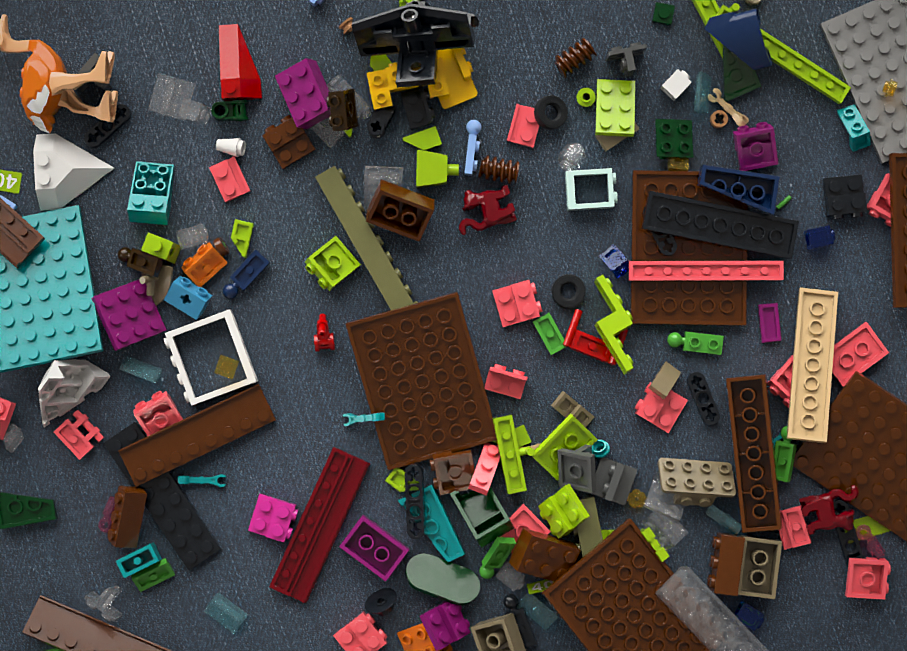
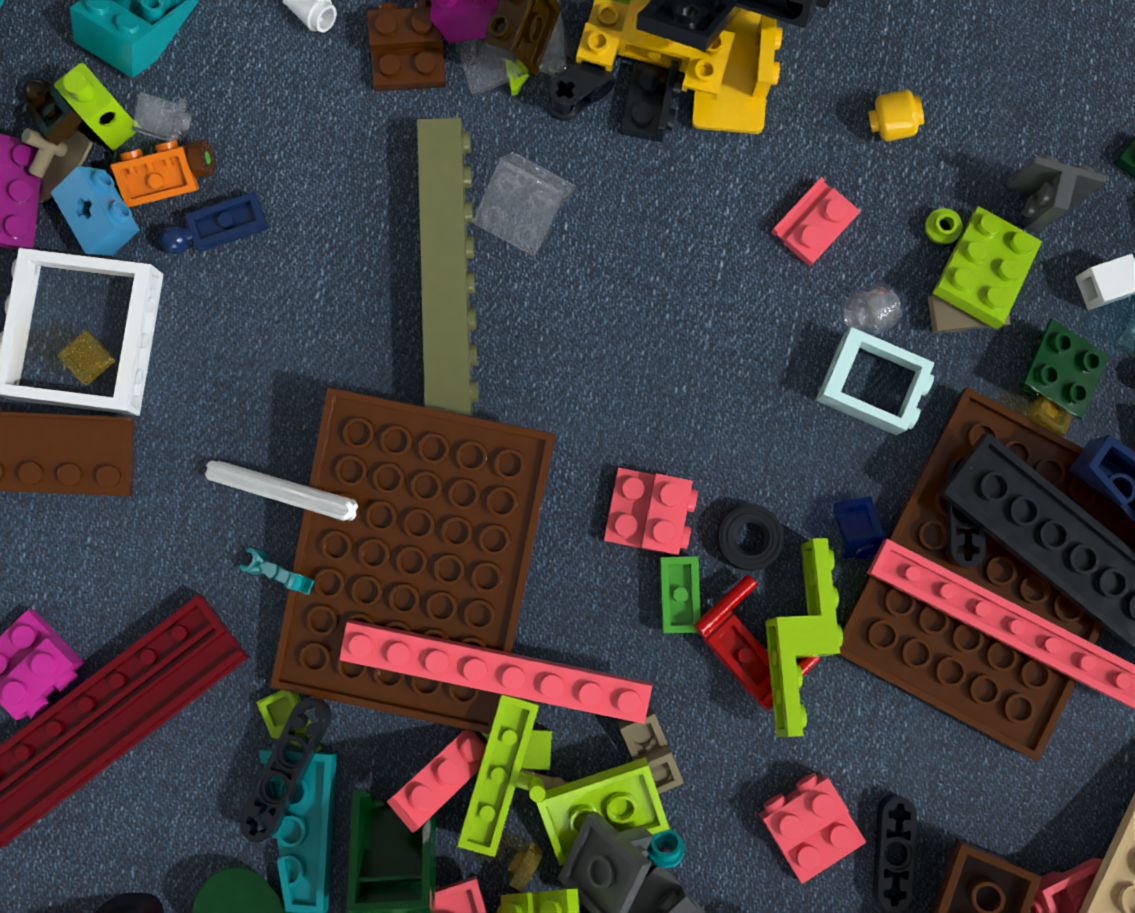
camera: 25 degrees right, 5 degrees down
coral plate [209,156,250,203] -> none
lime tile [231,219,254,258] -> none
lime plate [305,236,361,291] -> none
red piece [314,314,335,352] -> none
magenta brick [339,514,409,581] -> none
reddish brown brick [366,179,435,241] -> none
lime tile [402,126,442,151] -> none
lime torso [416,150,459,188] -> none
reddish brown plate [429,450,475,495] -> none
dark red animal [459,185,517,235] -> none
light blue plate [464,120,481,176] -> none
reddish brown piece [478,155,520,184] -> none
coral bracket [484,364,528,399] -> none
black tyre [534,95,568,130] -> none
reddish brown piece [554,38,597,78] -> none
dark tan slope [648,361,681,399] -> none
bright green plate [667,332,724,355] -> none
magenta tile [758,303,781,343] -> none
none -> white axle [205,460,358,521]
none -> coral plate [339,620,652,724]
none -> clear yellow plate [507,841,543,893]
none -> yellow head [868,89,924,142]

